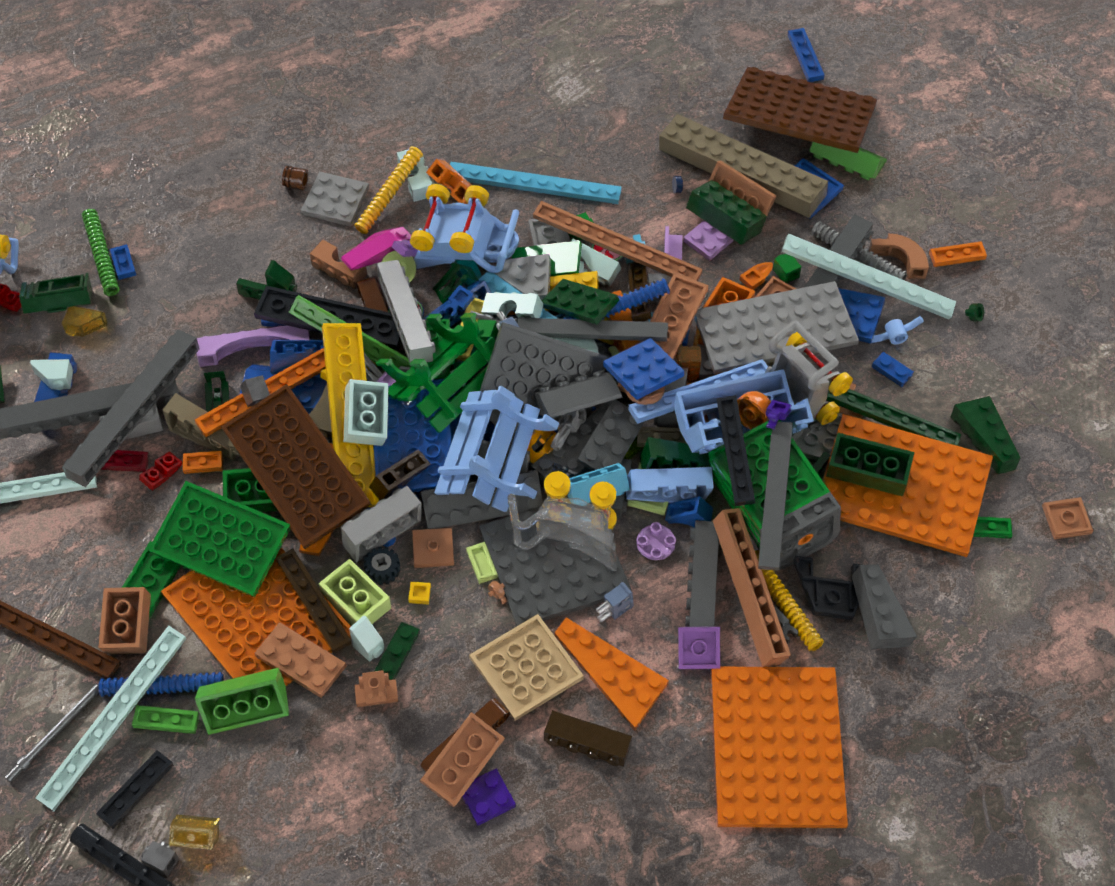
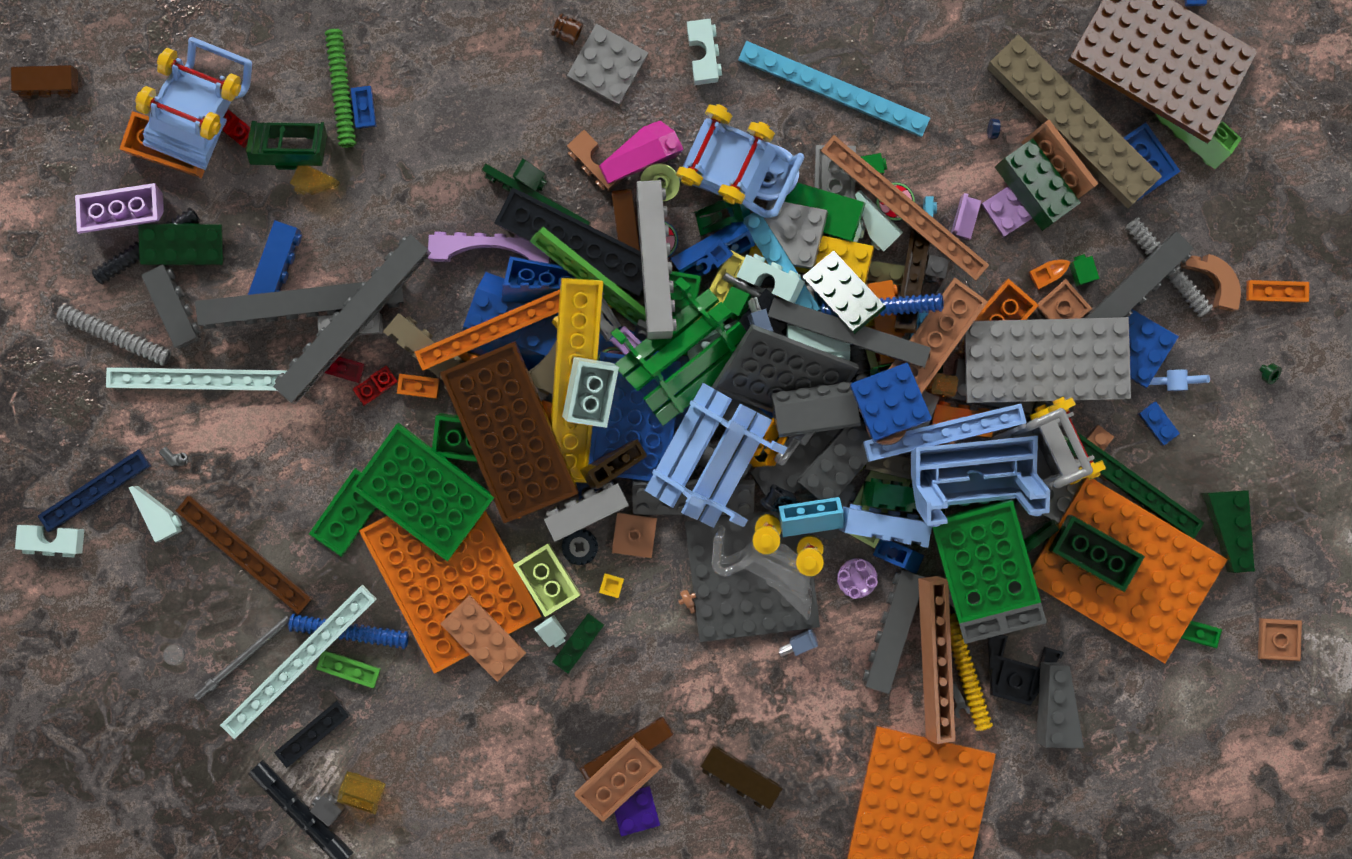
camera: 15 degrees right, 30 degrees up
light aqua slope [30,359,73,390] -> none
nougat brick [98,587,151,654] -> none
bright green slope [195,668,289,735] -> none
dark green piece [204,371,230,412] -> none
flat silver brick [240,375,270,407] -> none
dark brown plate [276,548,352,654] -> none
yellow piece [354,146,423,234] -> none
nougat tile [354,670,398,707] -> none
medium lavender plate [392,240,418,257] -> none
orange arch [426,159,472,204] -> none
yellowish green tile [466,542,498,584] -> none
tan plate [469,614,584,722] -> none
orange wing [555,617,669,731] -> none
medium lavender plate [678,627,720,669] -> none
black plate [716,395,755,506] -> none
orange cylinder [737,391,771,430] -> none
dark grey tile [758,422,793,571] -> none
dark purple plate [766,400,792,429] -> none
light aqua plate [781,234,956,319] -> none

